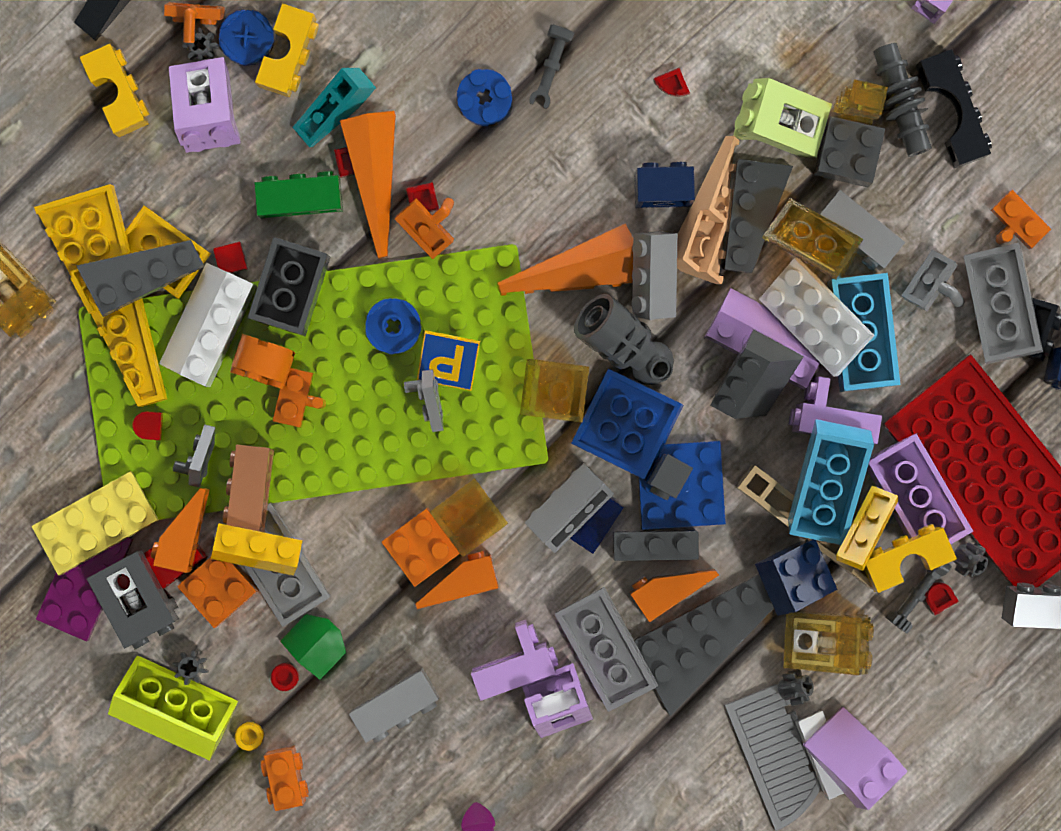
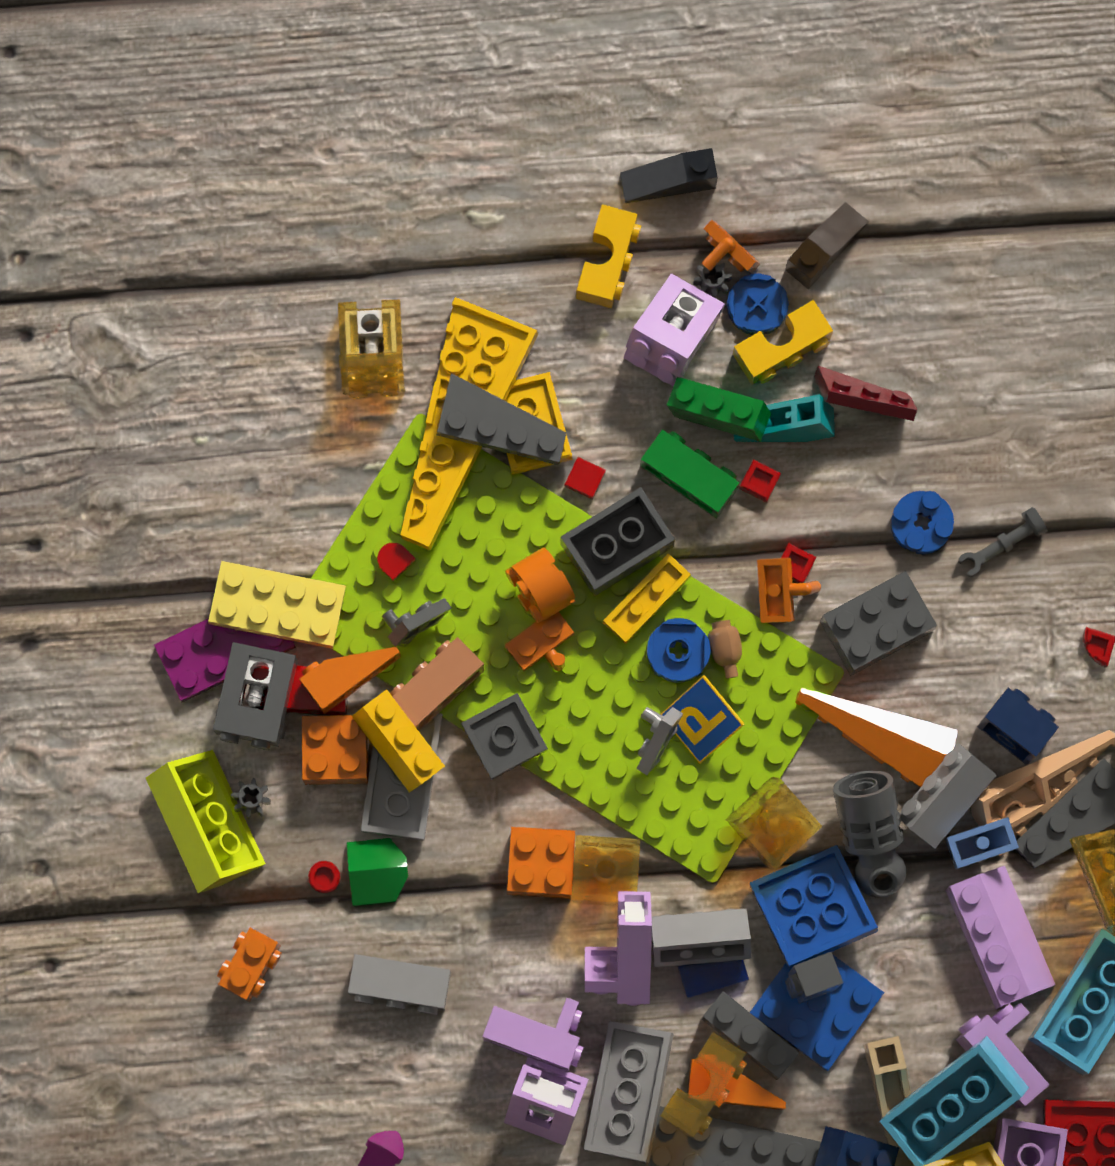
camera: 40 degrees right, 10 degrees down
white slope [159,263,257,387] -> none
yellow tile [235,722,264,751] -> none
orange wedge [340,111,396,259] -> none
orange slope [416,551,499,609] -> none
dark grey slope [710,329,804,419] -> none
white plate [759,258,875,376] -> none
none -> dark grey plate [461,693,548,780]
none -> lavender brick [584,891,652,1006]
none -> yellow plate [603,553,691,644]
none -> clear yellow arch [659,1032,747,1138]
none -> green brick [667,377,771,442]
none -> medium nougat plant [708,620,742,679]
none -> dark red wing [814,366,917,421]
none -> dark grey brick [820,571,937,676]
none -> medium blue slope [945,817,1019,869]

